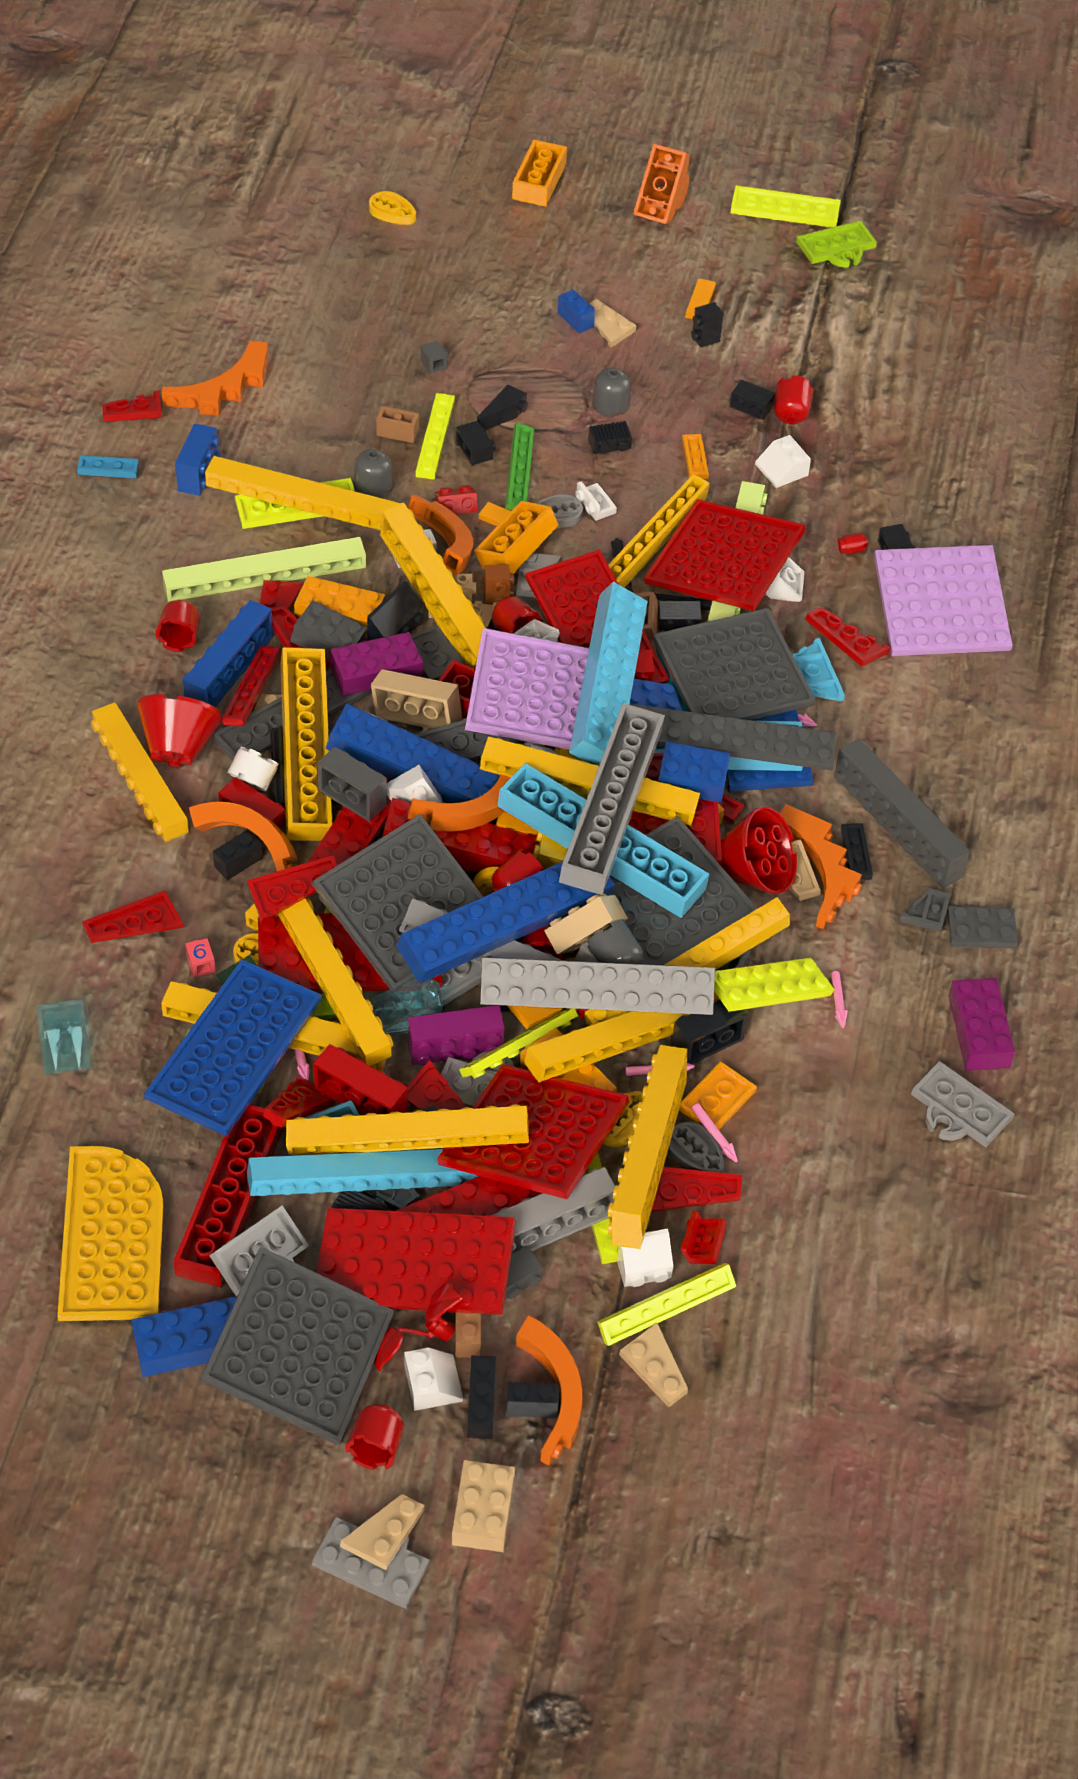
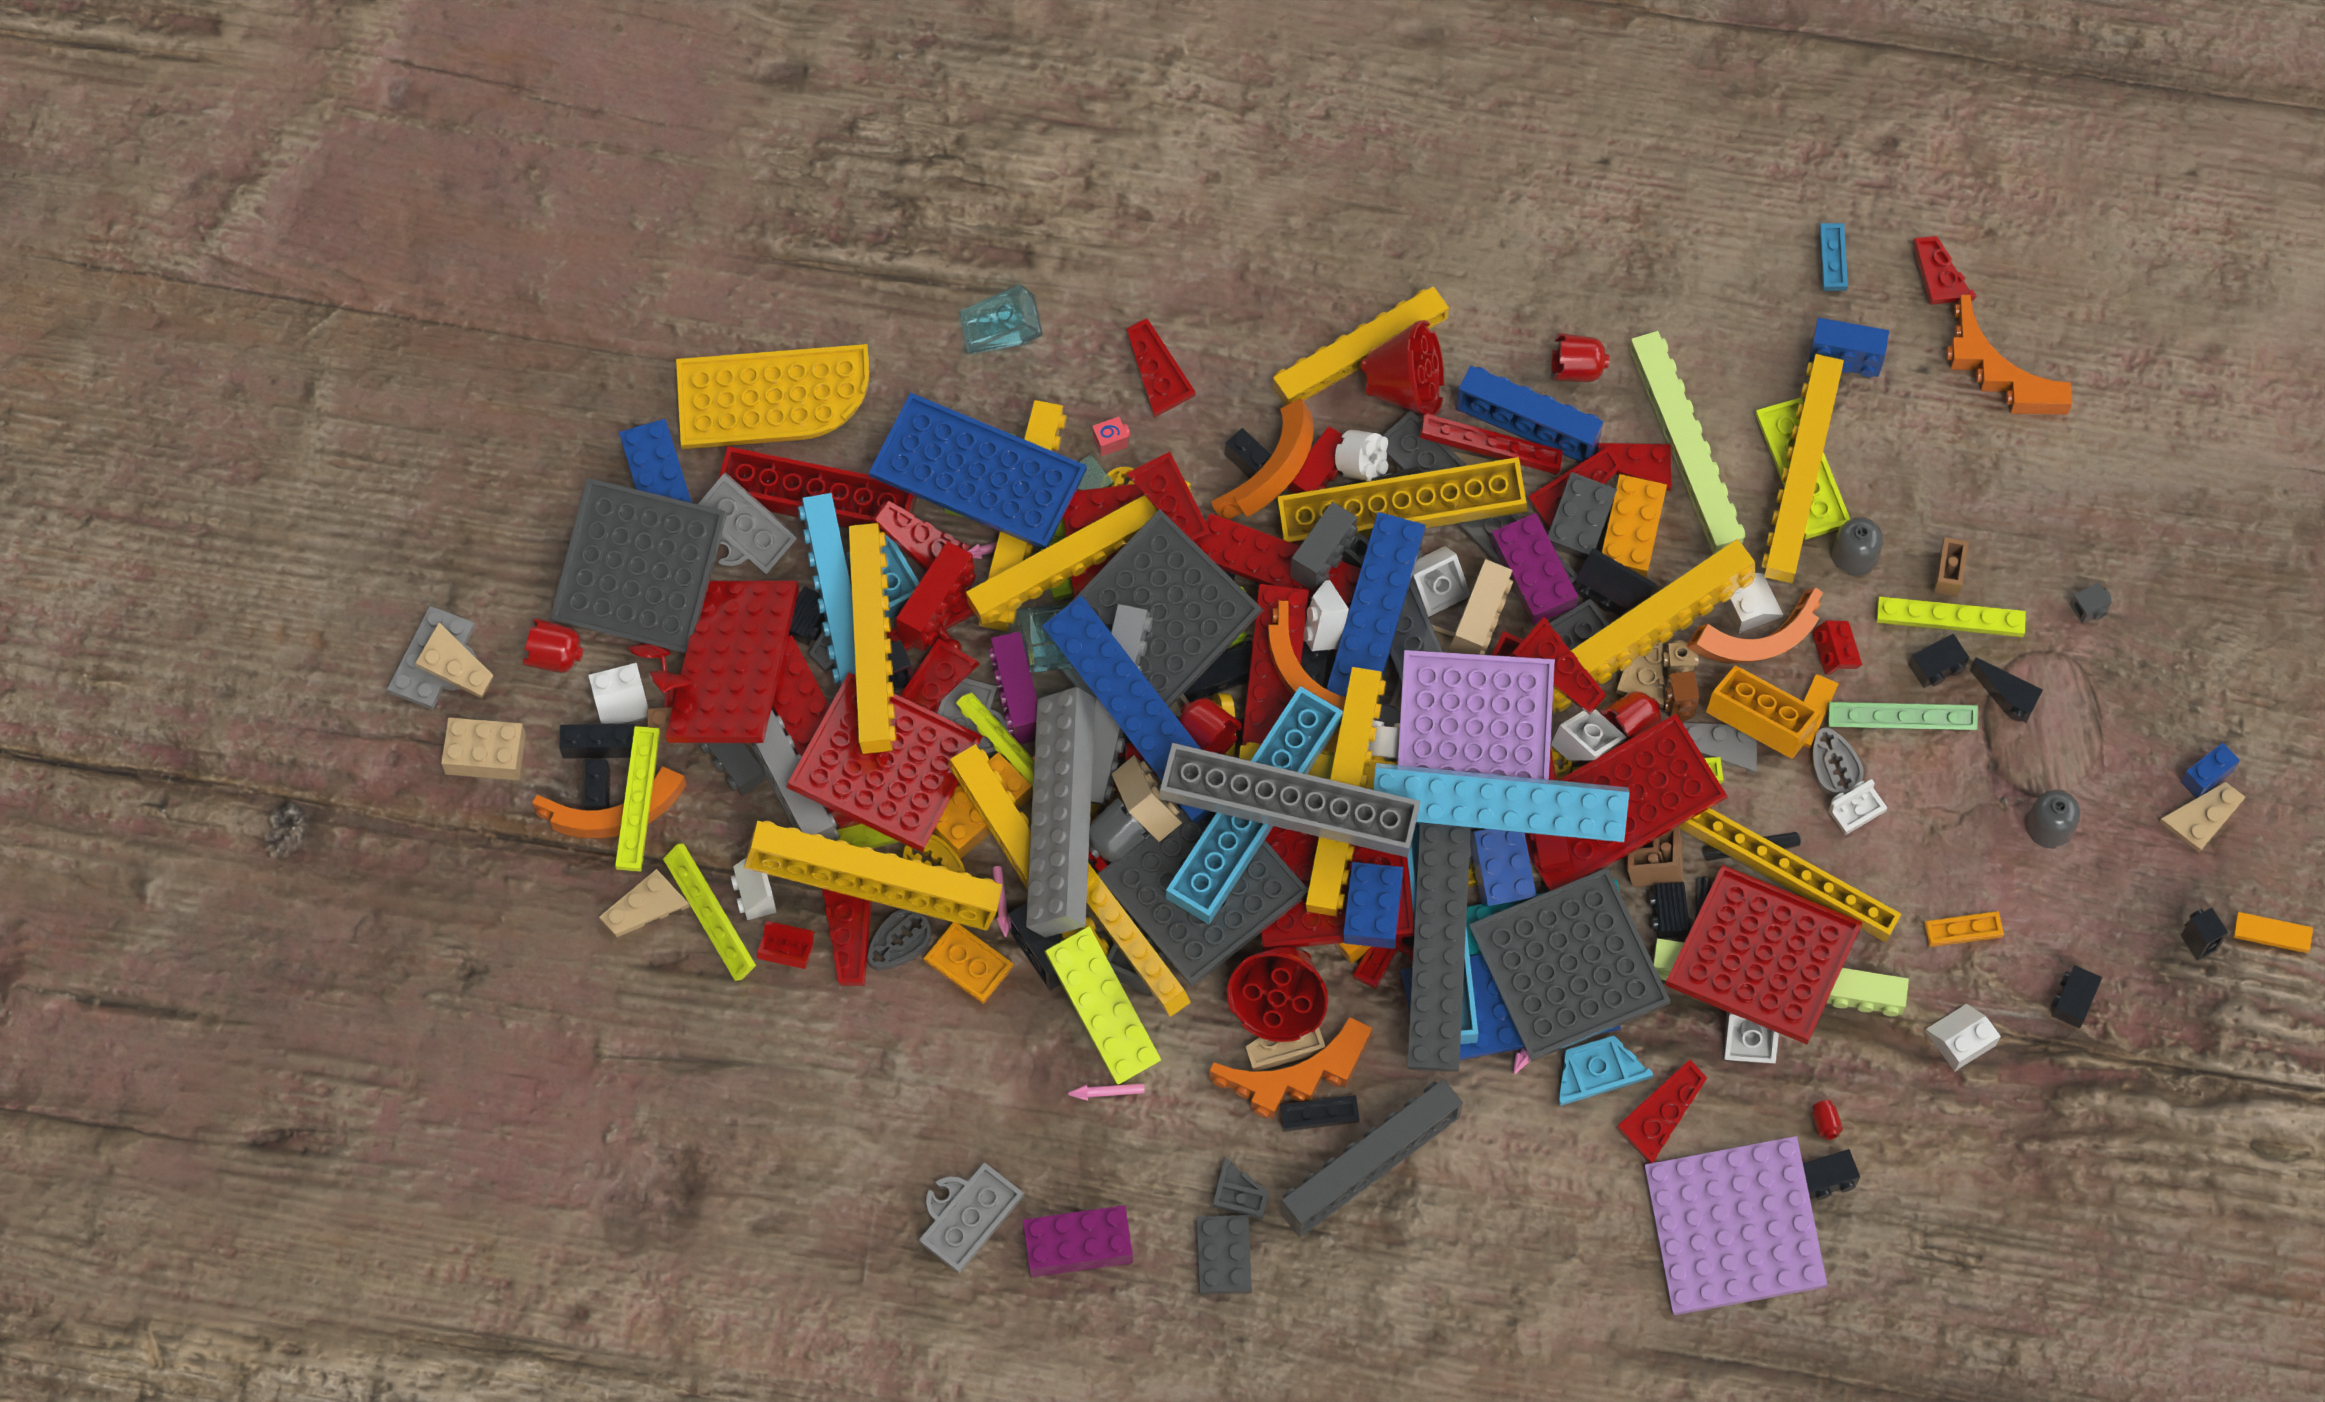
camera: 90 degrees right, 15 degrees up
black brick [588,421,632,454] -> none
bright pink piece [691,1103,738,1162] -> none
red cylinder [774,375,814,425] -> none
none -> neon yellow plate [615,726,660,872]
none -> red wing [1512,617,1606,715]

